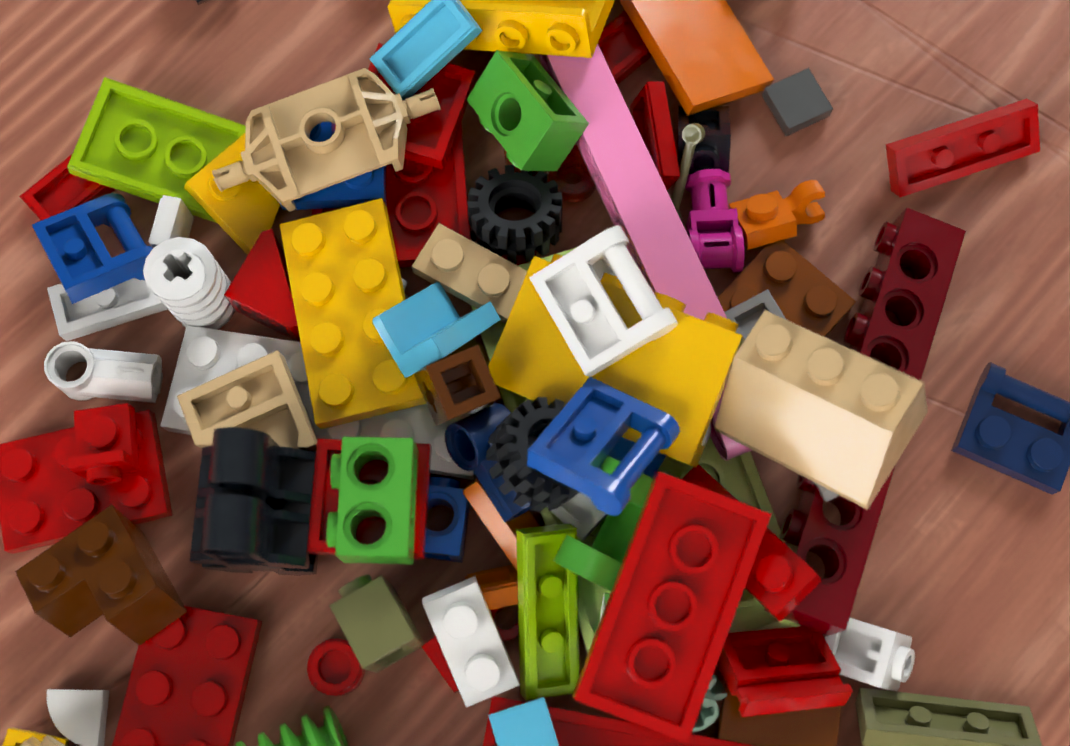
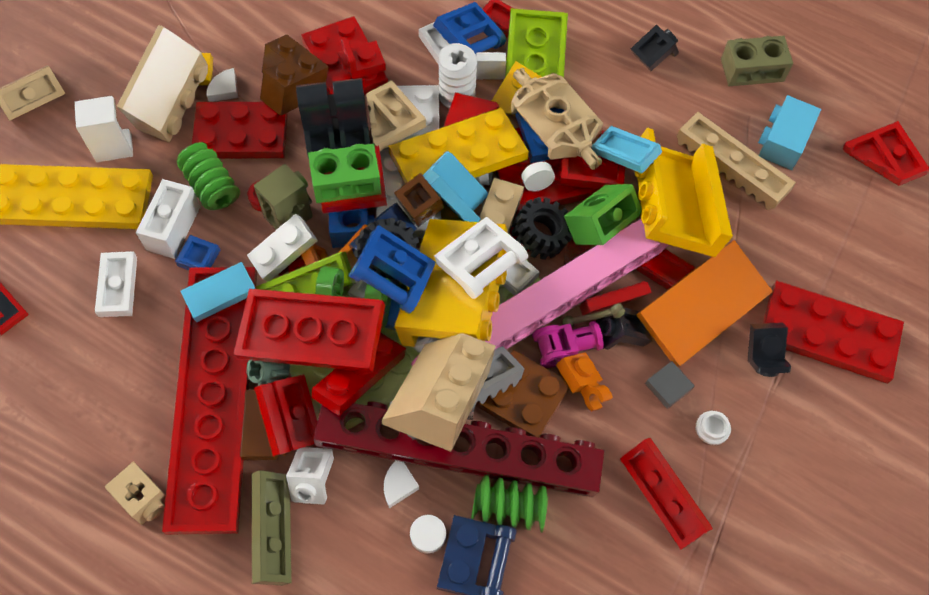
camera: 75 degrees right, 10 degrees down
white piece [44,341,163,403] -> none
none -> white tile [384,461,419,508]
none -> white tile [410,515,446,554]
none -> bright green piece [471,475,548,533]
none -> white tile [522,162,555,191]
none -> white plate [696,411,731,445]

